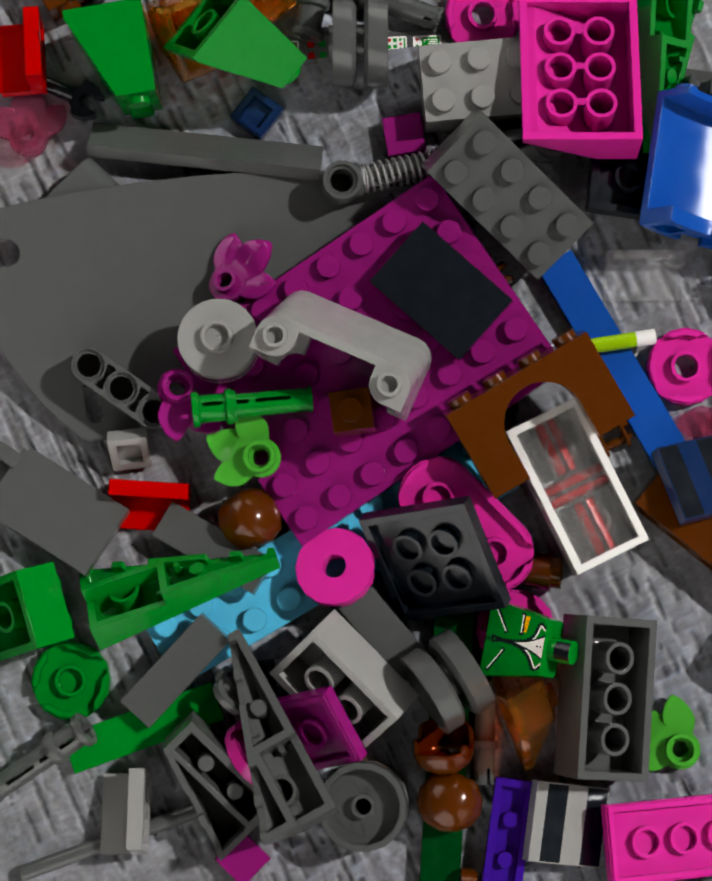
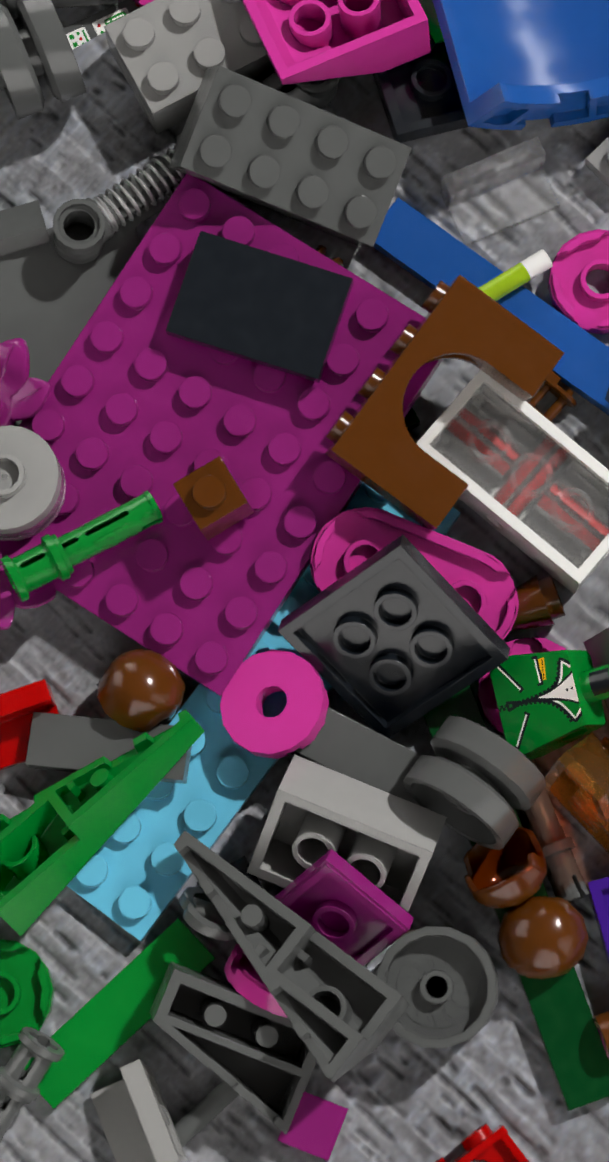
camera: 20 degrees left, 5 degrees down
dark grey tile [120,612,229,728] -> none
bright green plate [206,416,281,487] -> none
light grey windscreen [249,290,431,421] -> none
magenta tile [382,112,426,159] -> none

